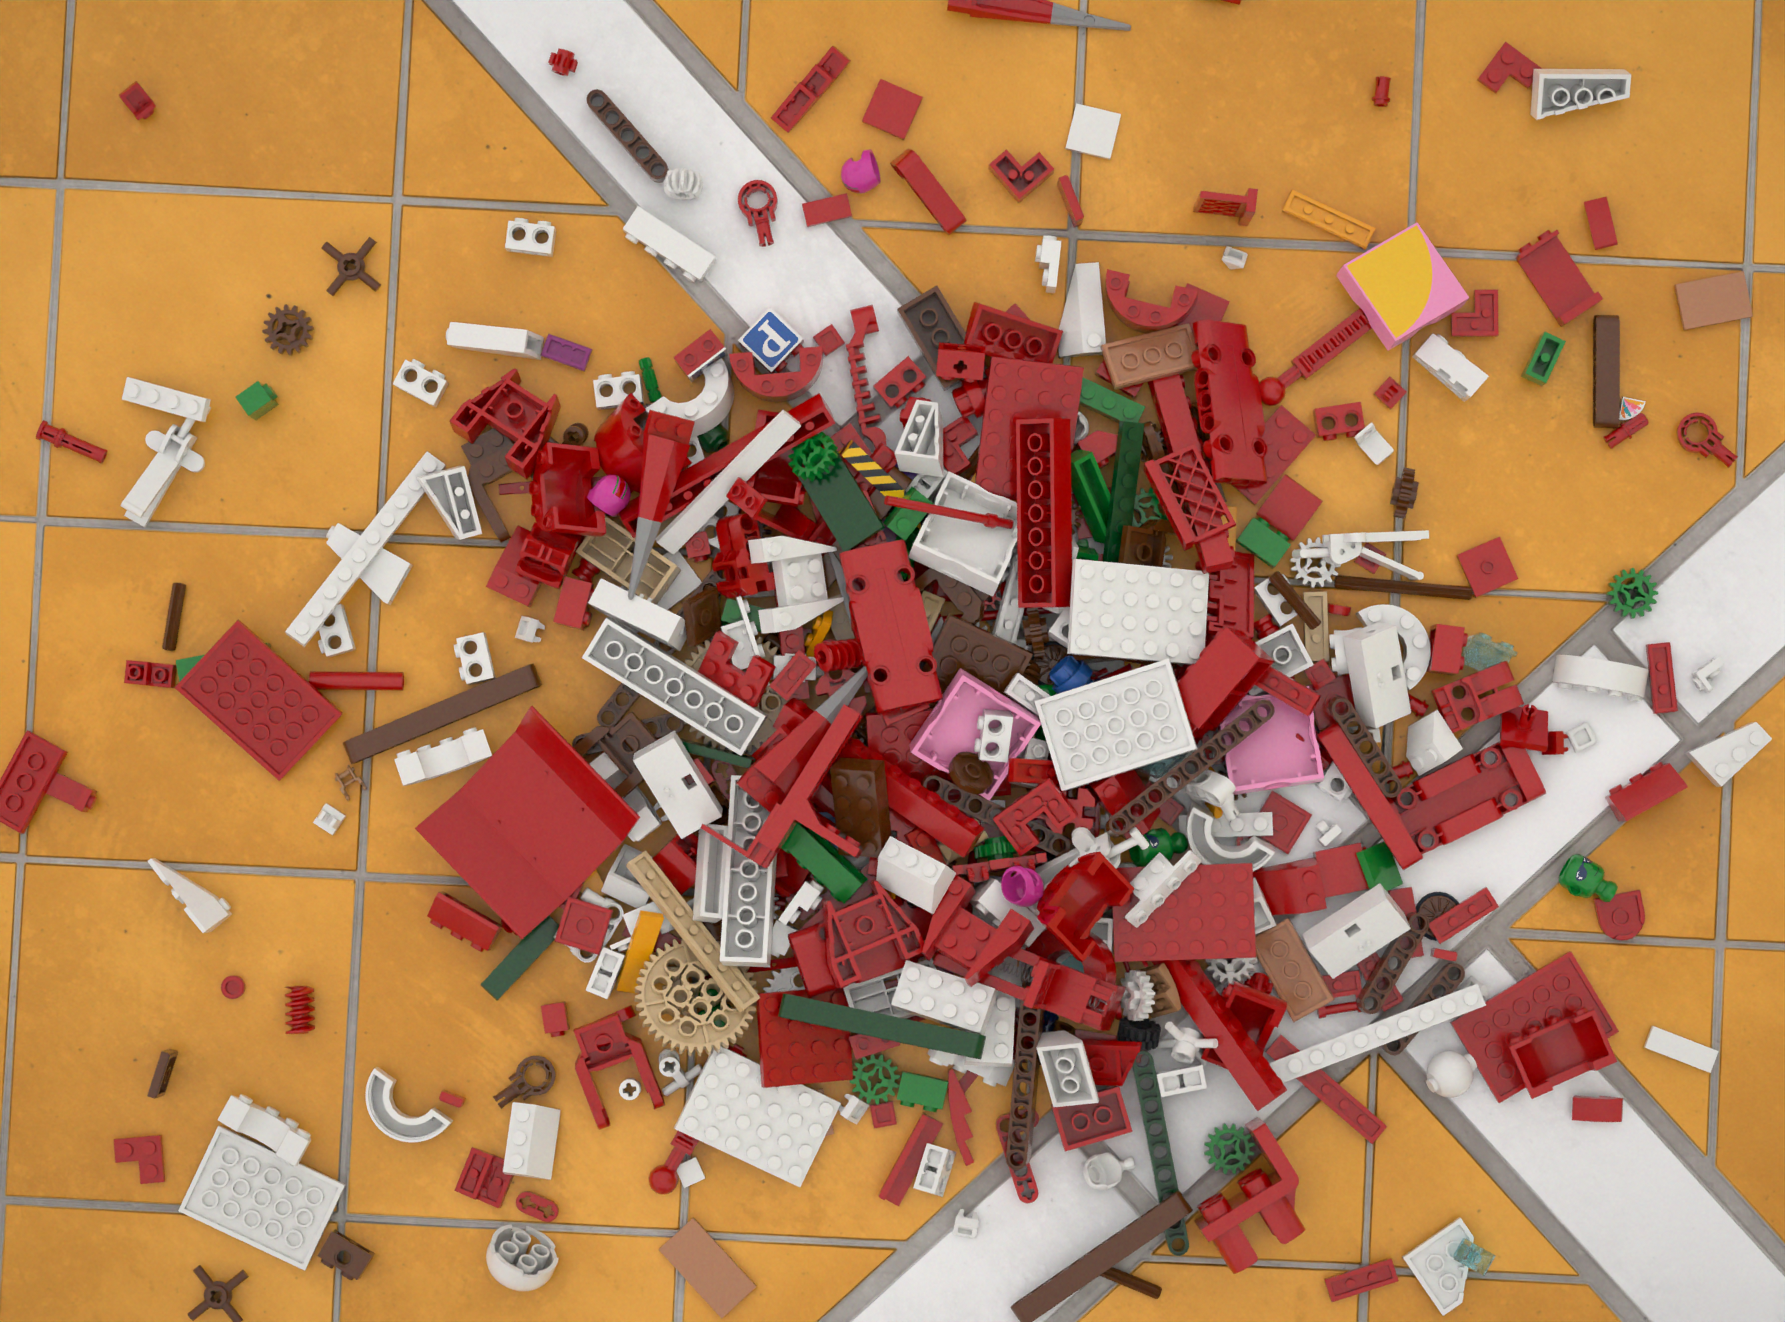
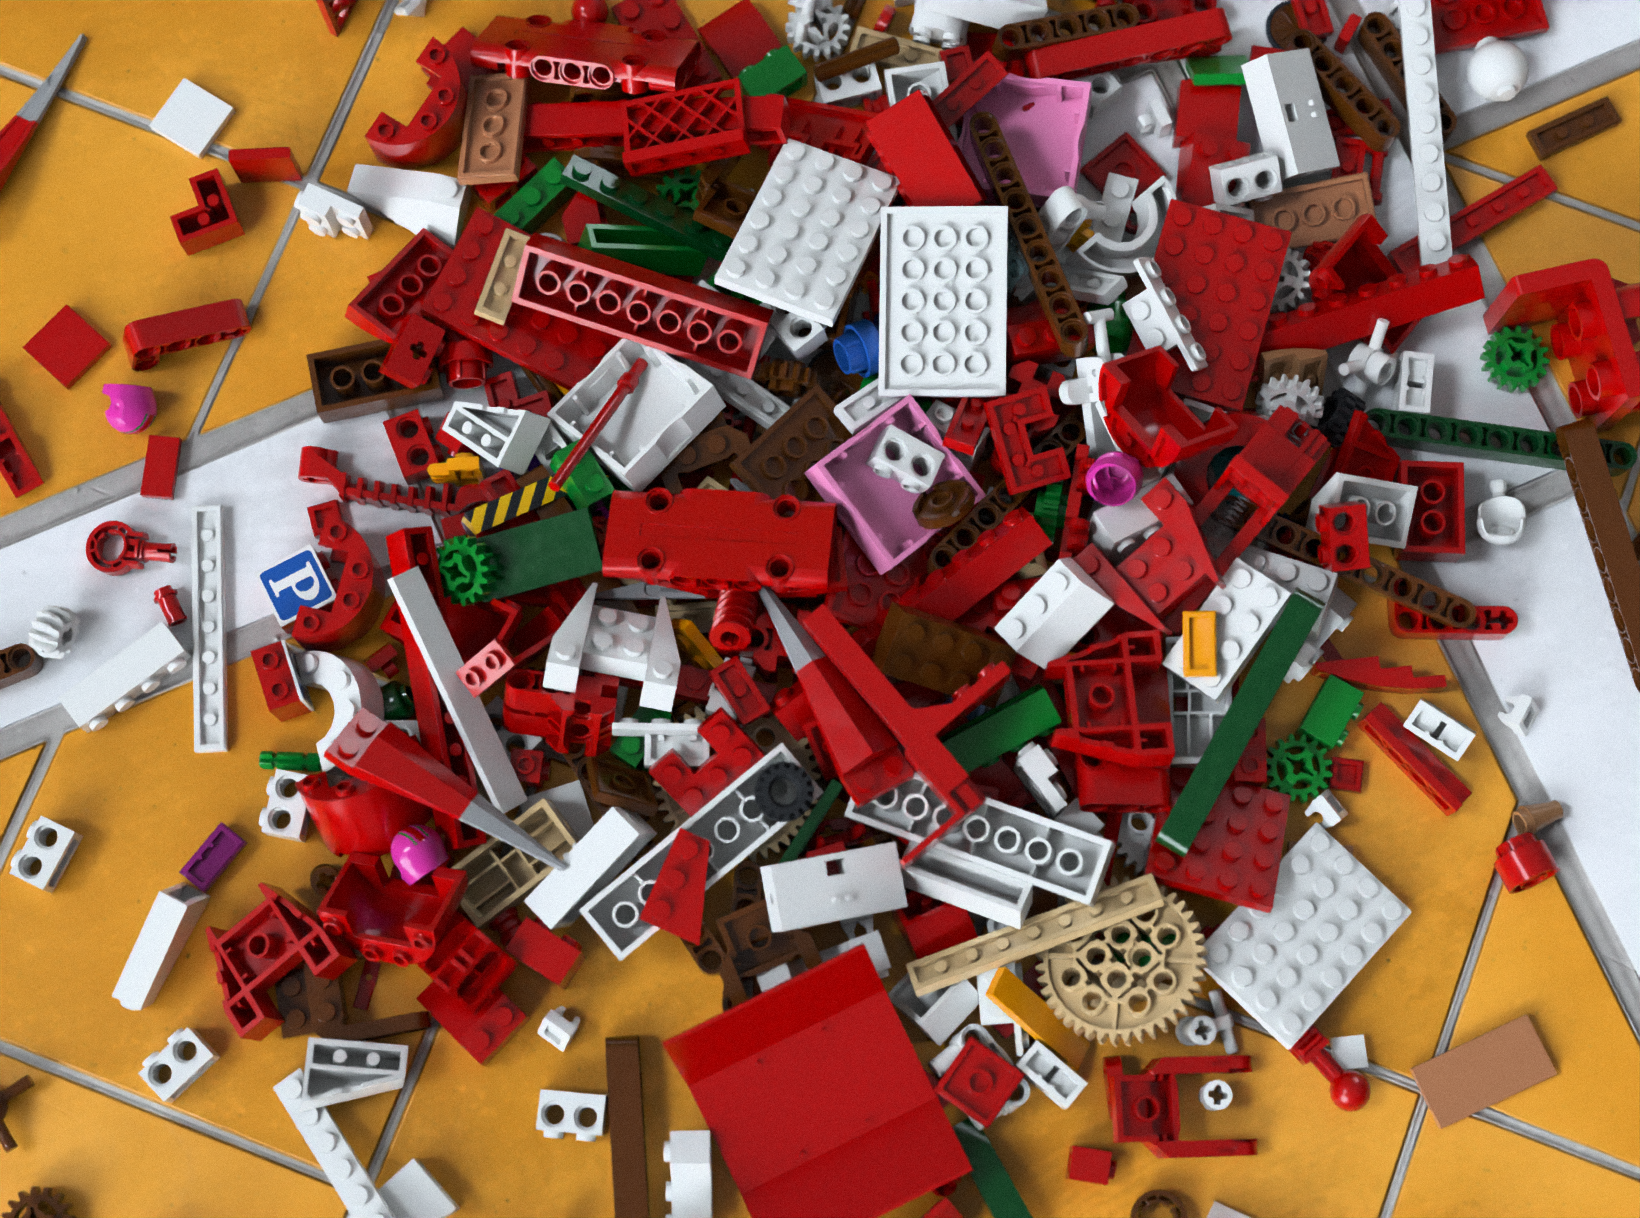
camera: 75 degrees left, 10 degrees down
none -> red pin [153,585,188,627]
none -> white tile [191,504,228,753]
none -> red tile [363,642,400,679]
none -> light orange hinge [427,453,486,487]
none -> tan plate [474,228,530,325]
none -> red wing [639,828,710,946]
none -> black tyre [754,761,814,822]
none -> red piece [807,823,866,851]
none -> white plate [1044,265,1128,305]
none -> light orange tile [1183,611,1217,678]
none -> white brick [1209,152,1283,207]
none -> red brick [1315,501,1370,572]
none -> red piece [1494,832,1560,894]
none -> medium nougat cone [1512,800,1563,835]
none -> reddish brown tile [1526,96,1622,161]

